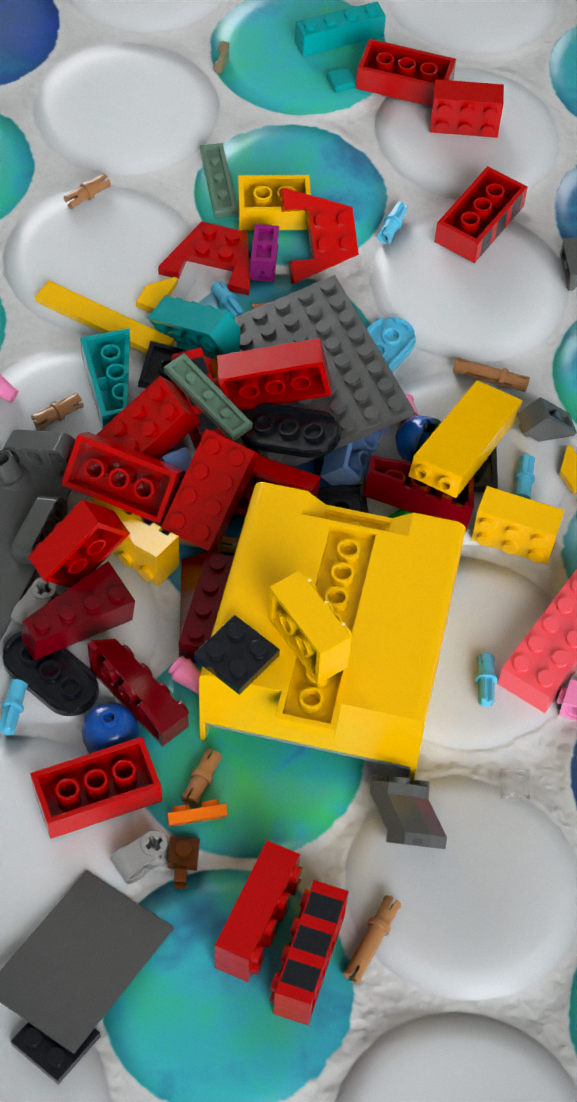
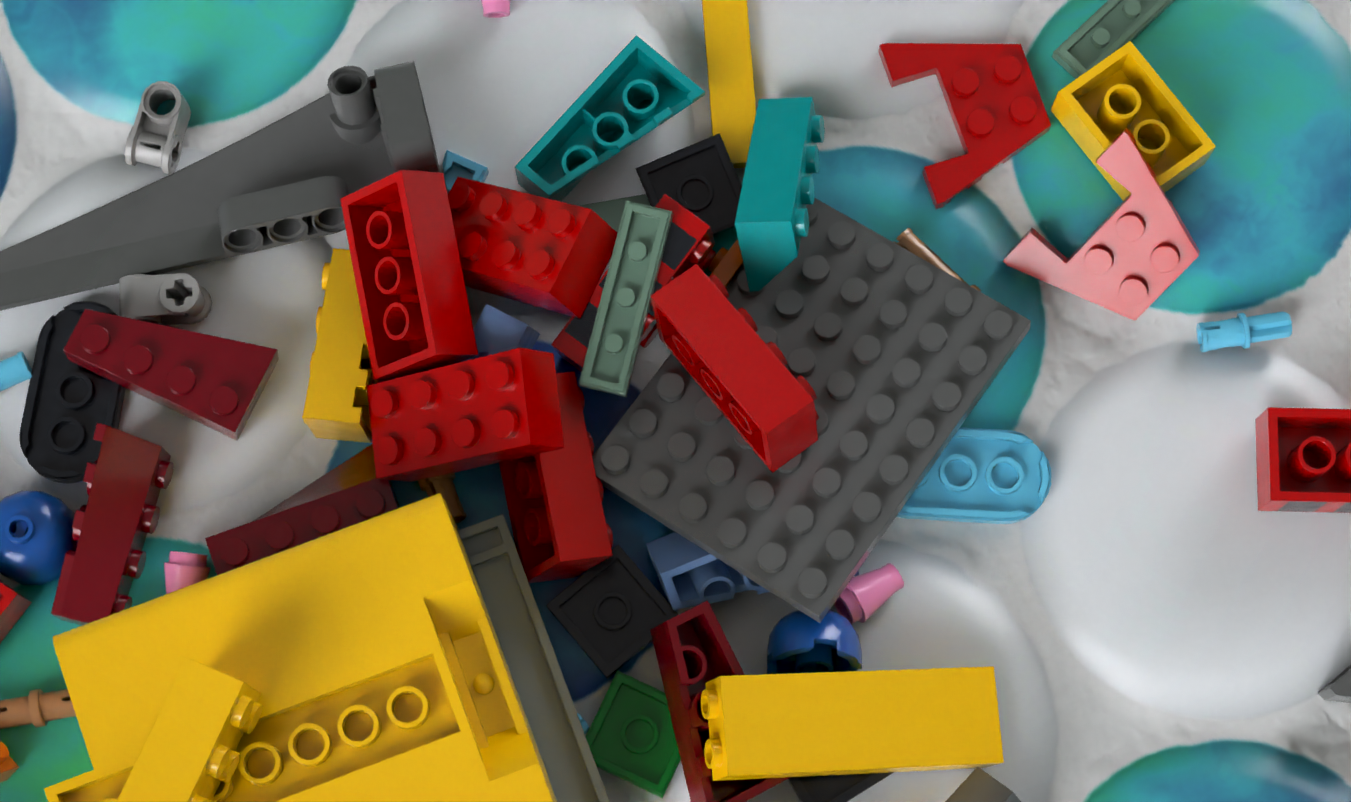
camera: 60 degrees right, 20 degrees up
red brick [28,499,130,588] -> none
medium nougat pin [31,392,84,430] -> none
yellow tile [136,277,178,313] -> none
black plate [194,615,280,695] -> none
medium azure axle [210,281,245,317] -> none
black tile [241,403,341,458] -> none
magenta hinge [250,224,279,282] -> none
medium nougat pin [453,357,530,392] -> none

